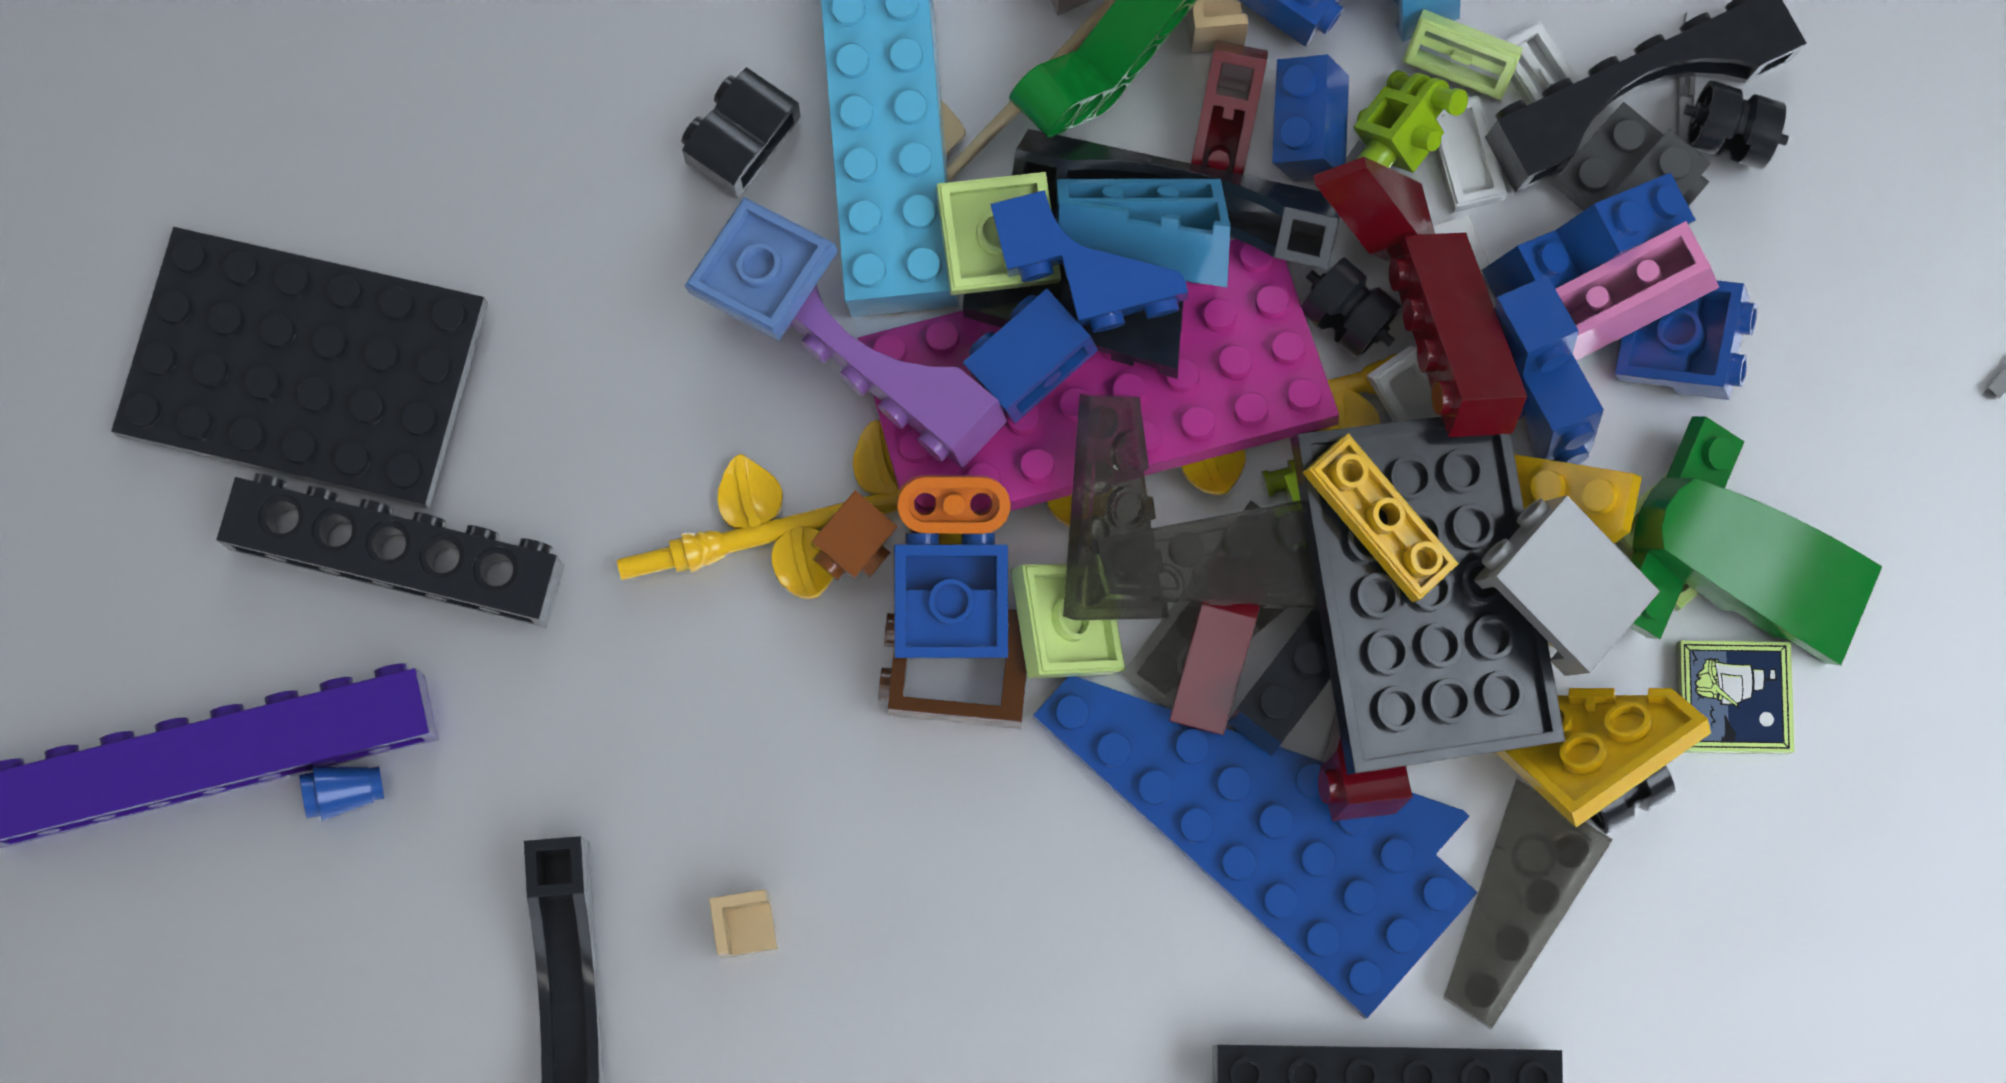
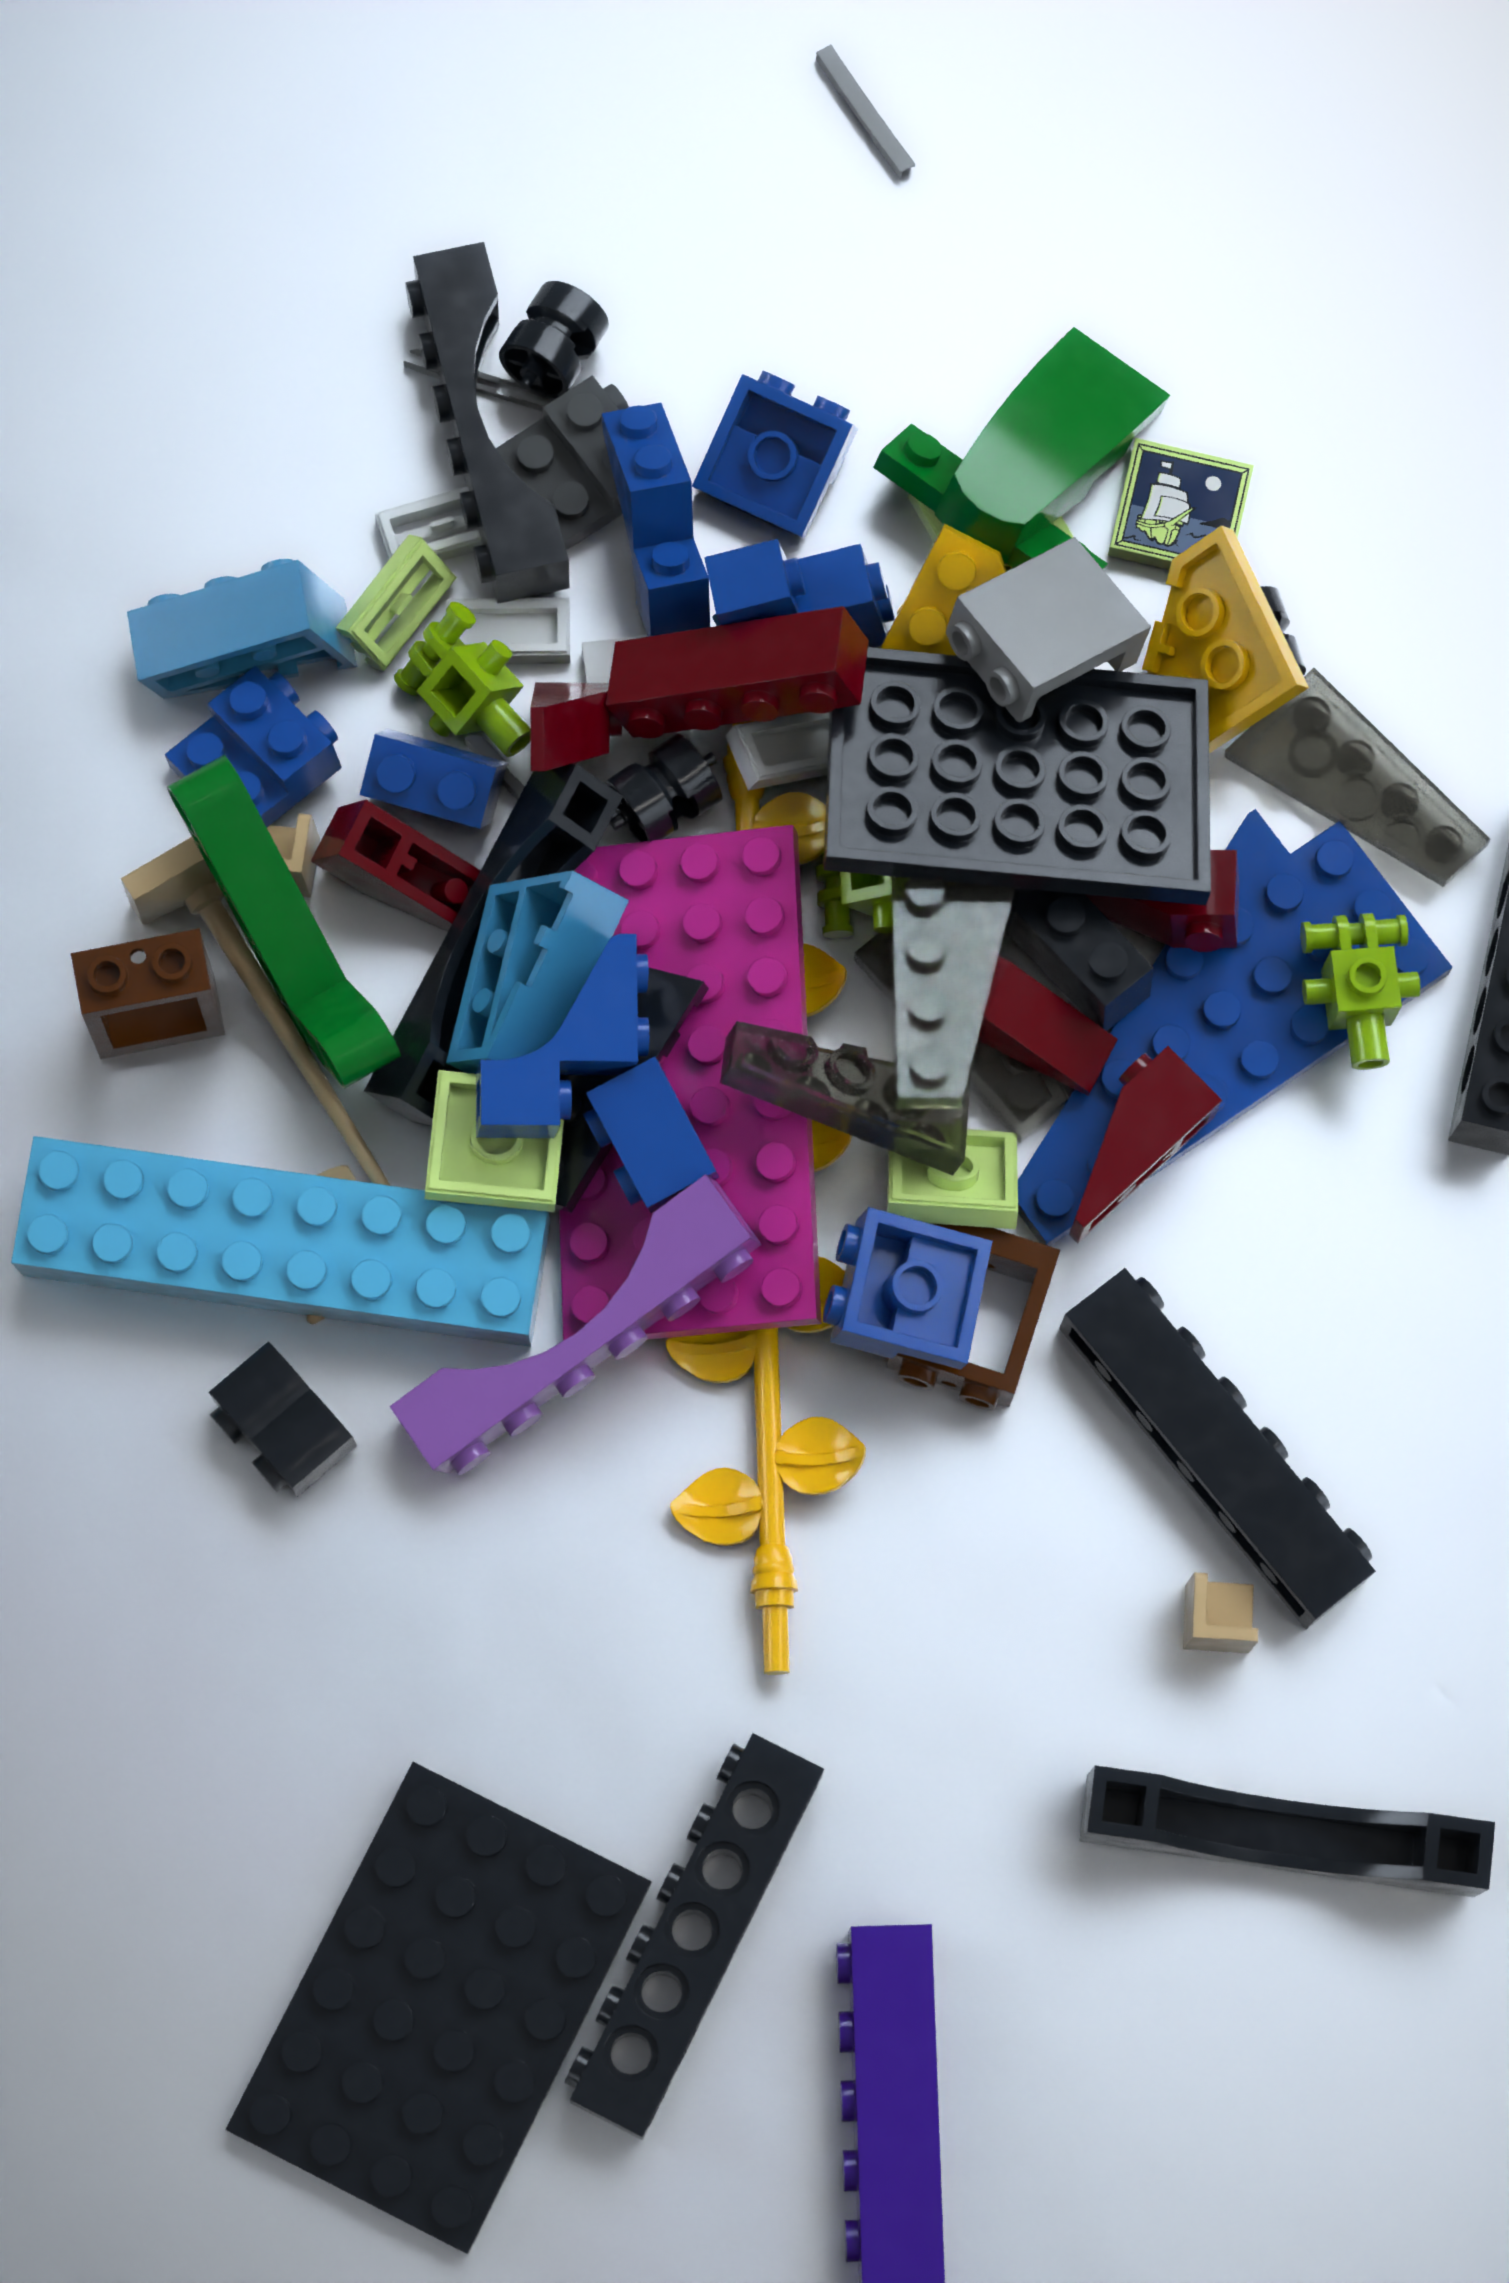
camera: 80 degrees left, 5 degrees down
blue cone [299,766,385,822] -> none
medium blue plate [684,197,838,341] -> none
dark orange brick [811,490,898,581] -> none
orange plate [896,475,1011,534] -> none
yellow tile [1302,433,1459,603] -> none
bright pink brick [1556,221,1719,361] -> none
none -> black brick [1059,1268,1376,1629]
none -> dark red slope [1069,1046,1222,1244]
none -> lime piece [1300,913,1420,1070]

